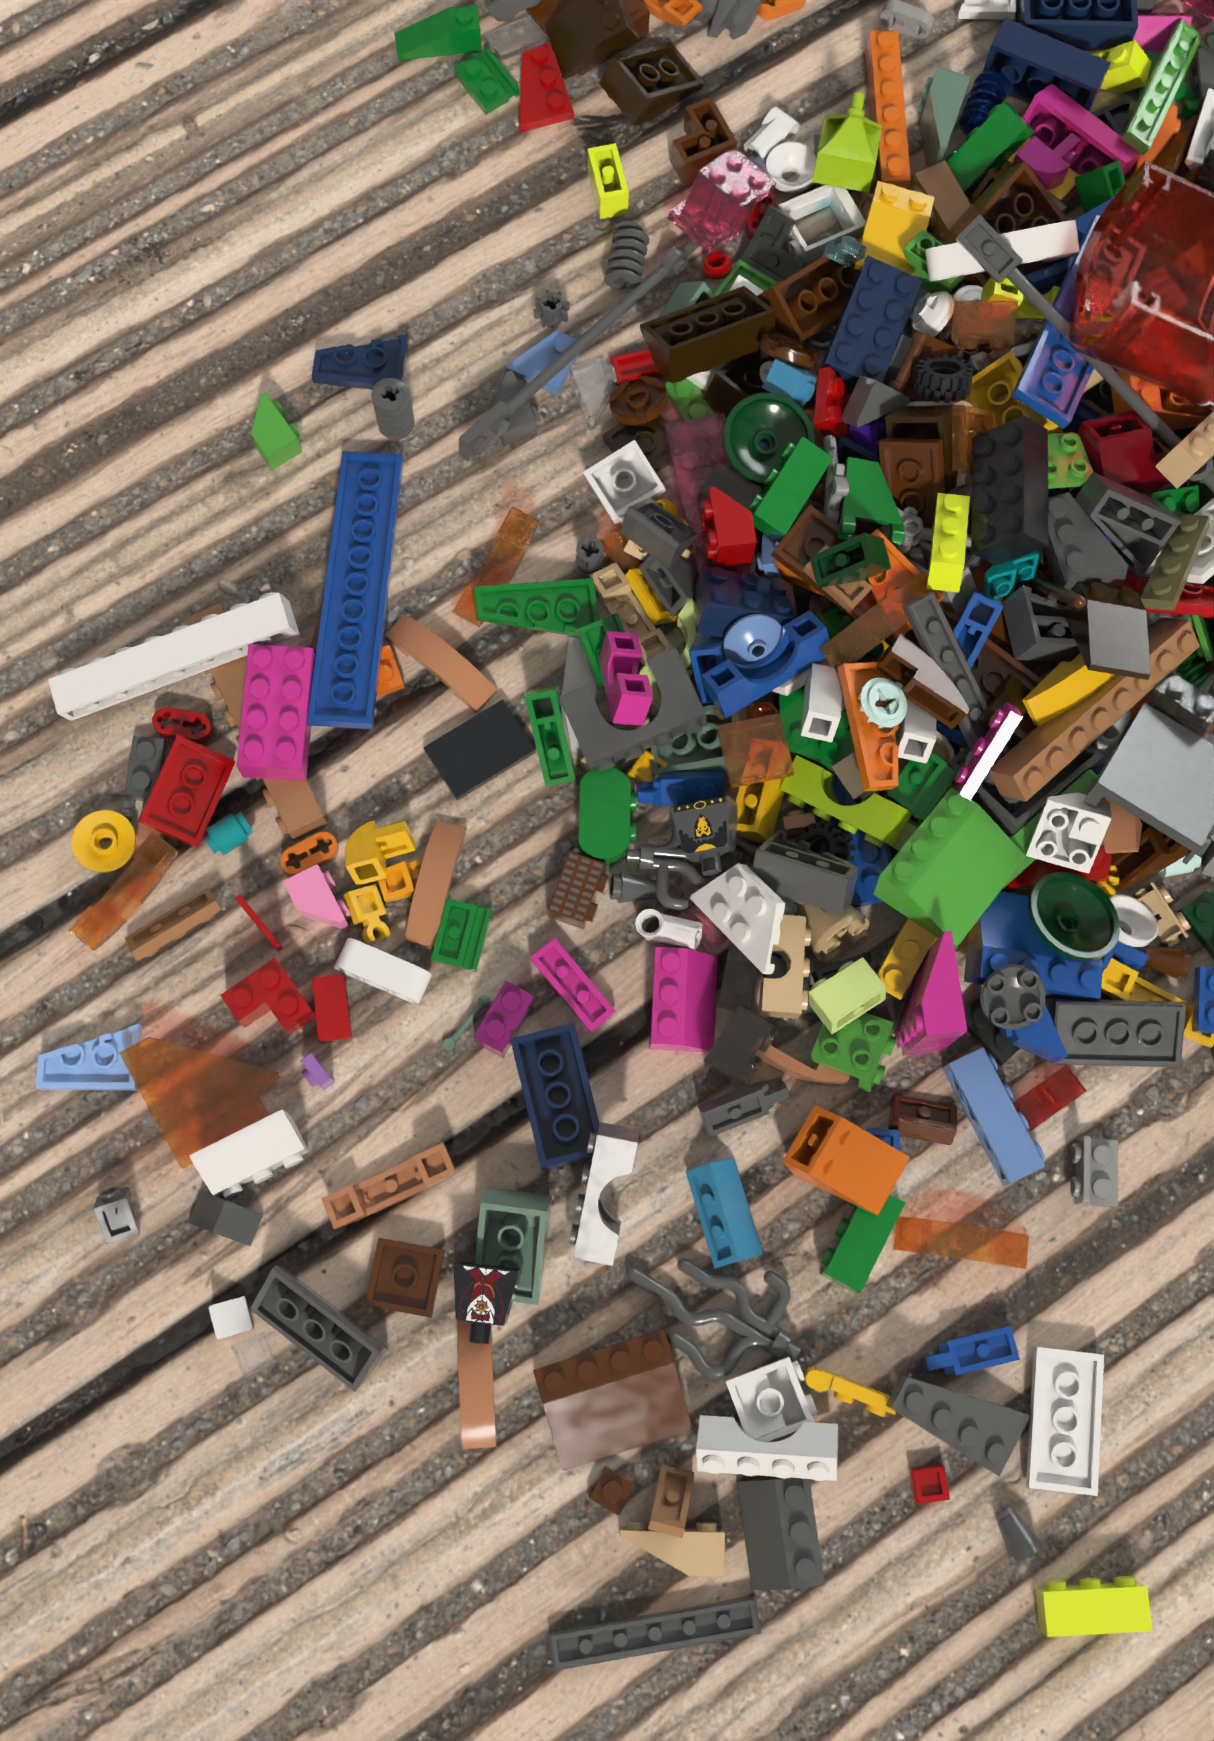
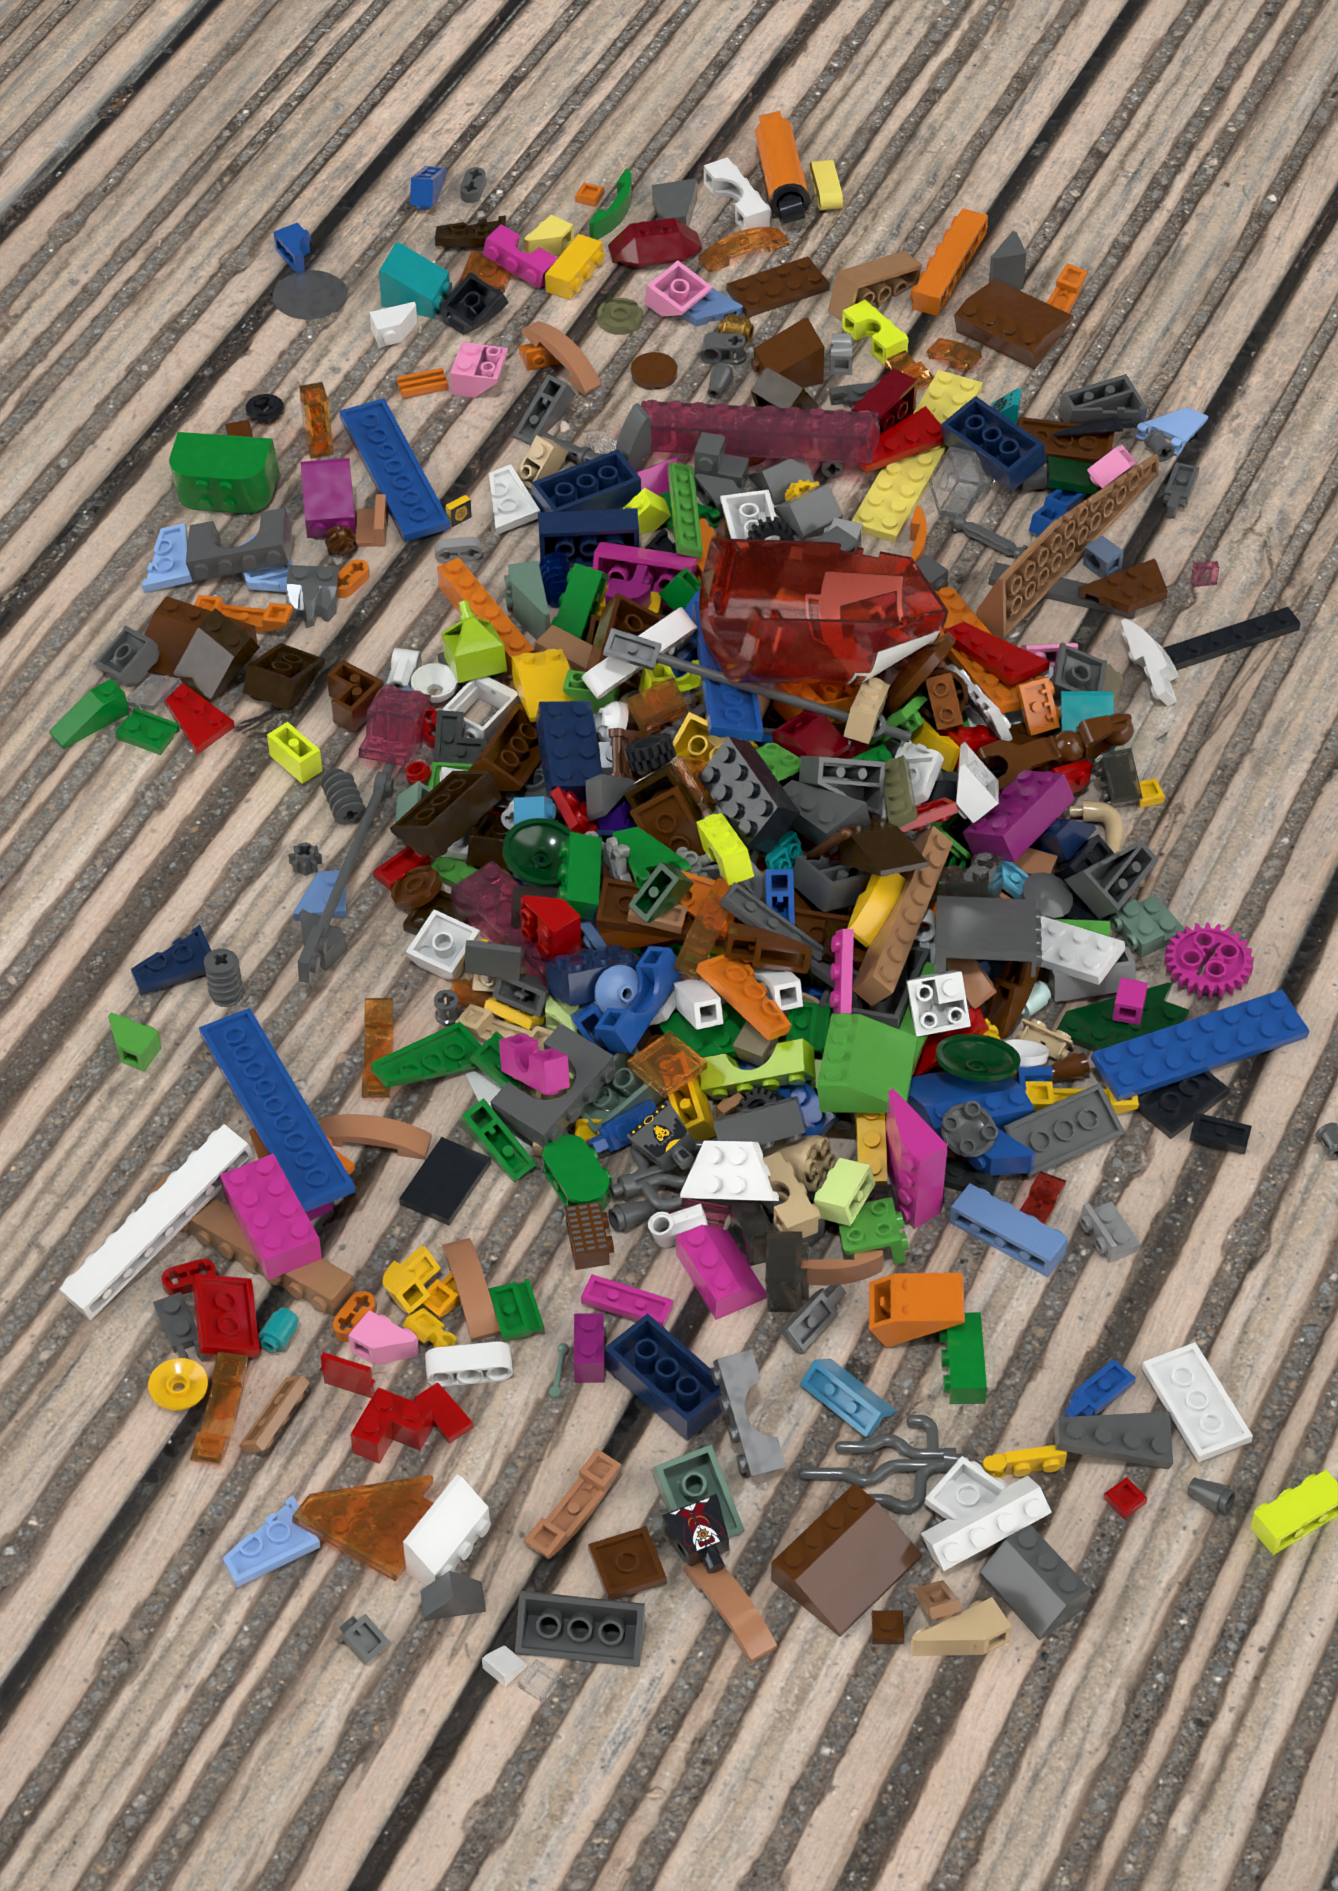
camera: 25 degrees left, 25 degrees down
medium lavender plate [300,1053,335,1090] -> none
dark grey tile [549,1595,761,1671] -> none
clear slope [570,354,617,431] -> none
reddish brown tile [759,334,819,367] -> none
clear light blue plate [823,235,867,267] -> none
light aqua gear [857,678,907,729] -> none
reddish brown slope [888,1094,957,1145] -> none
clear orange slope [893,1216,1029,1269] -> none

